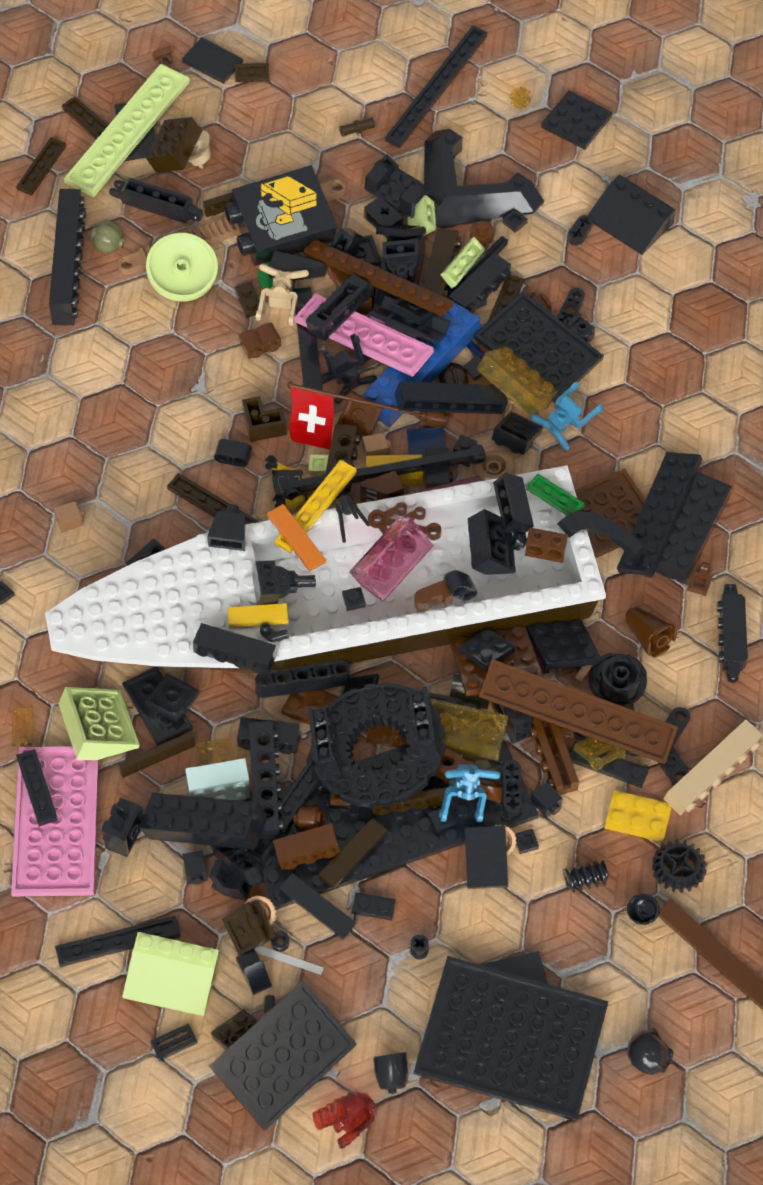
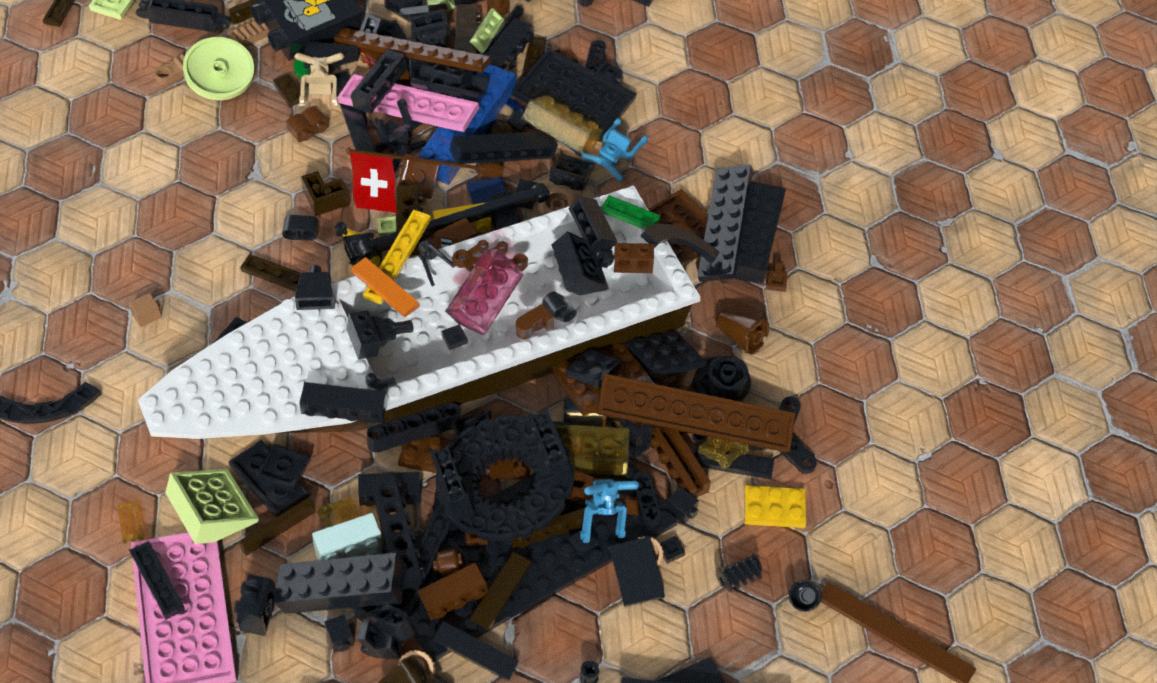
camera: 15 degrees left, 5 degrees down
black brick [49,189,87,326] -> none
olive plant [91,221,125,254] -> none
yellow tile [227,603,288,628] -> none
black plate [352,892,396,921] -> none
medium nougat brick [362,433,391,458] -> none
black gear [652,839,707,893] -> none
tan brick [664,720,763,816] -> none
black hinge [717,584,748,684] -> none

